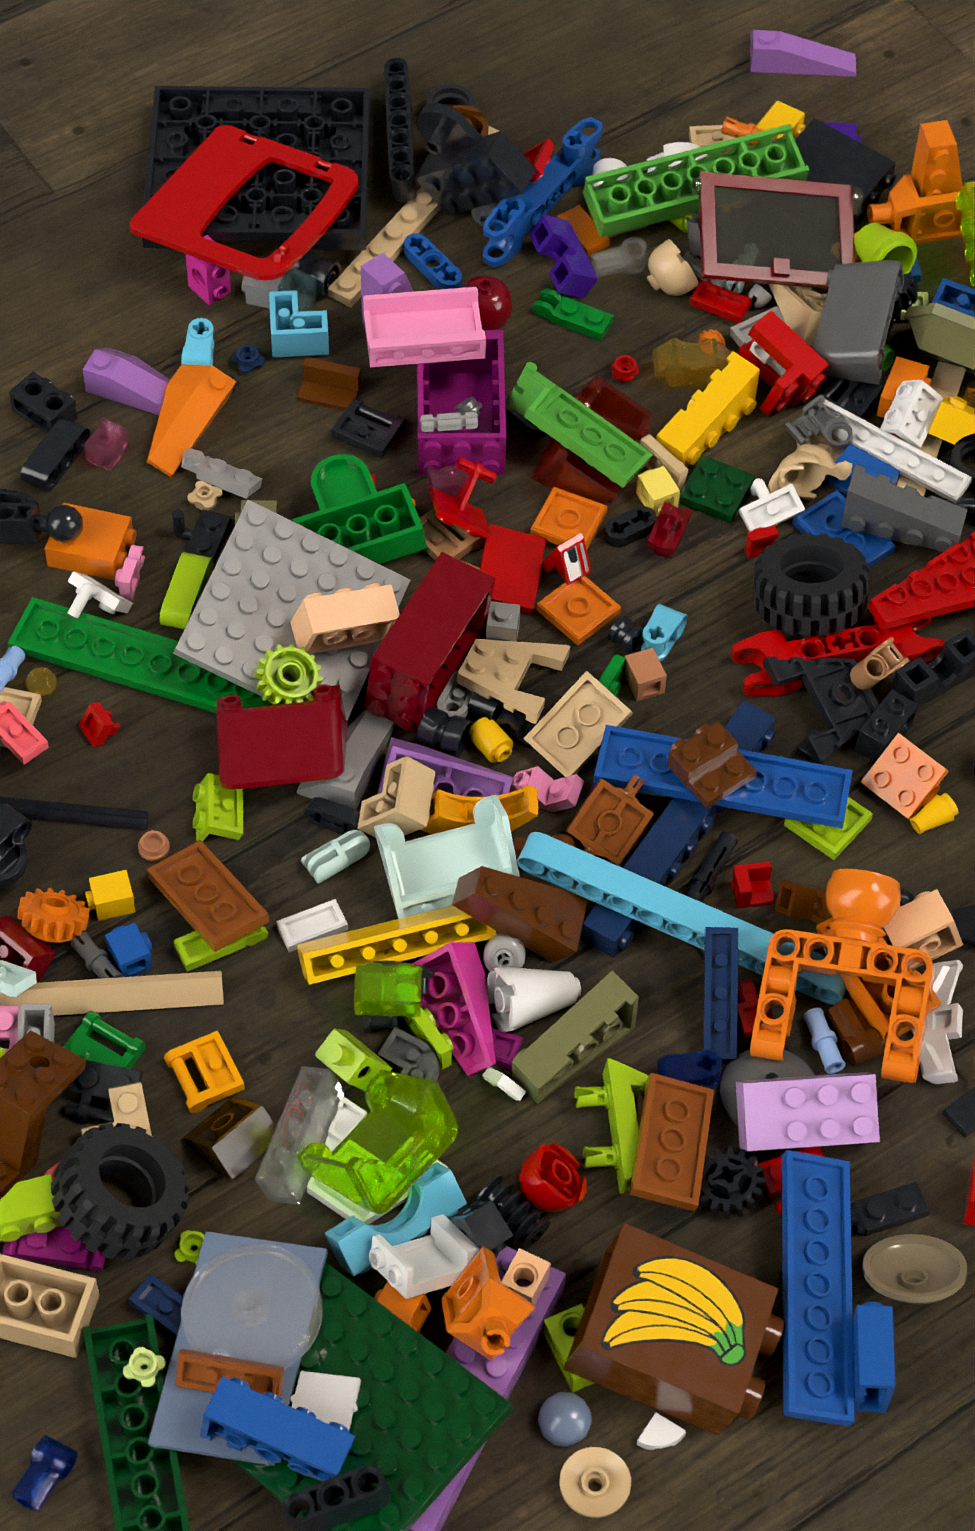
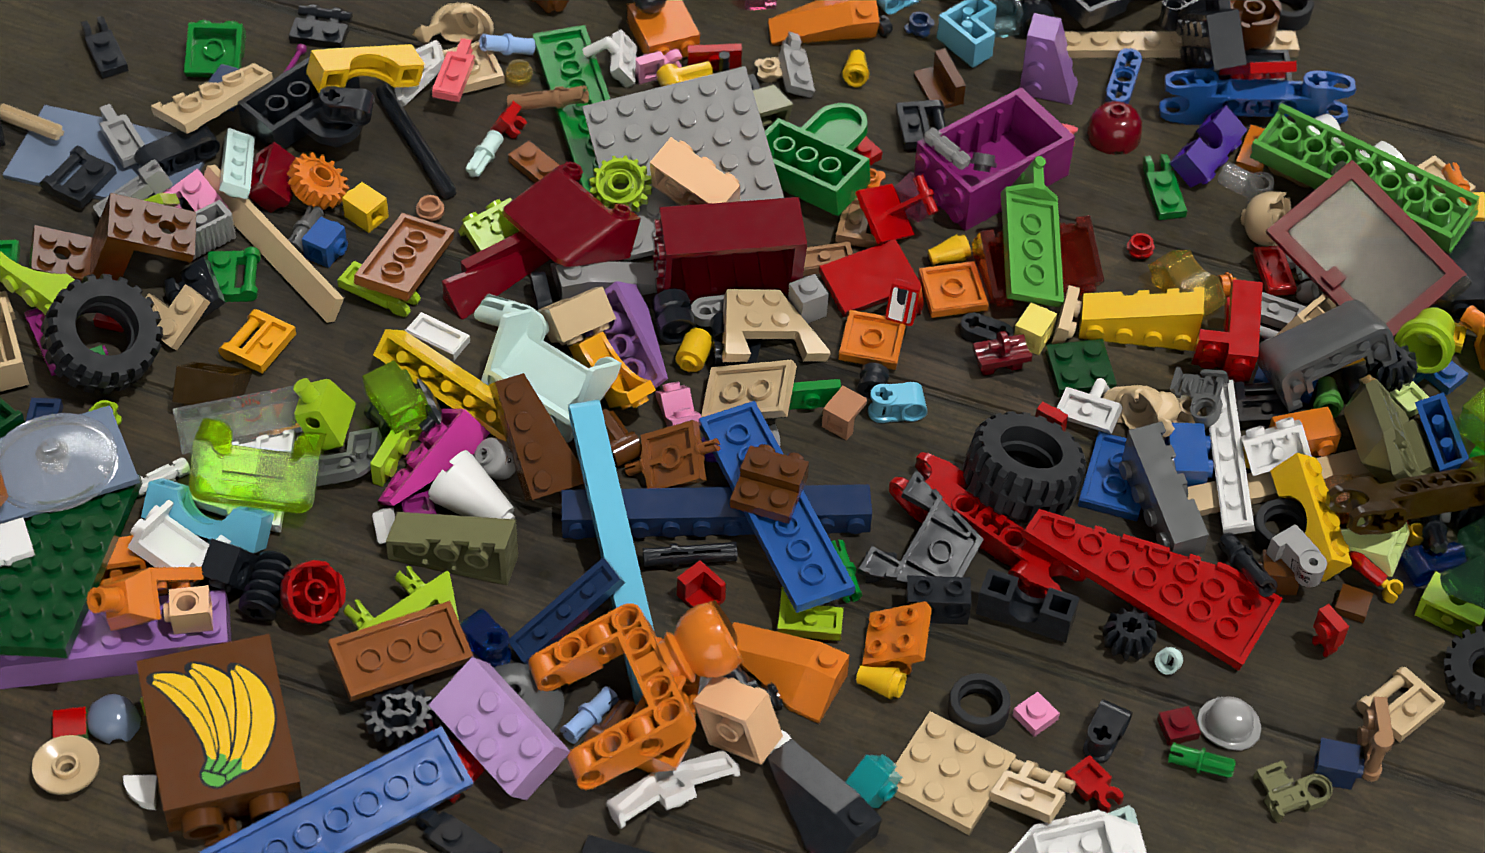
camera: 55 degrees right, 5 degrees down
bright pink panel [363,287,486,367] -> none
medium nougat piece [850,636,910,690] -> none
none -> red tile [53,707,88,740]
none -> white axle [137,458,190,497]
none -> dark red wedge [442,231,551,320]
none -> light aqua axle [466,130,504,178]
none -> medium nougat pin [507,85,589,110]
none -> dark orange plate [508,141,559,183]
none -> yellow piece [656,61,713,87]
none -> red plate [687,44,742,71]
none -> orange wedge [732,622,849,724]
none -> yellow cone [842,50,869,87]
none -> yellow cone [927,234,972,266]

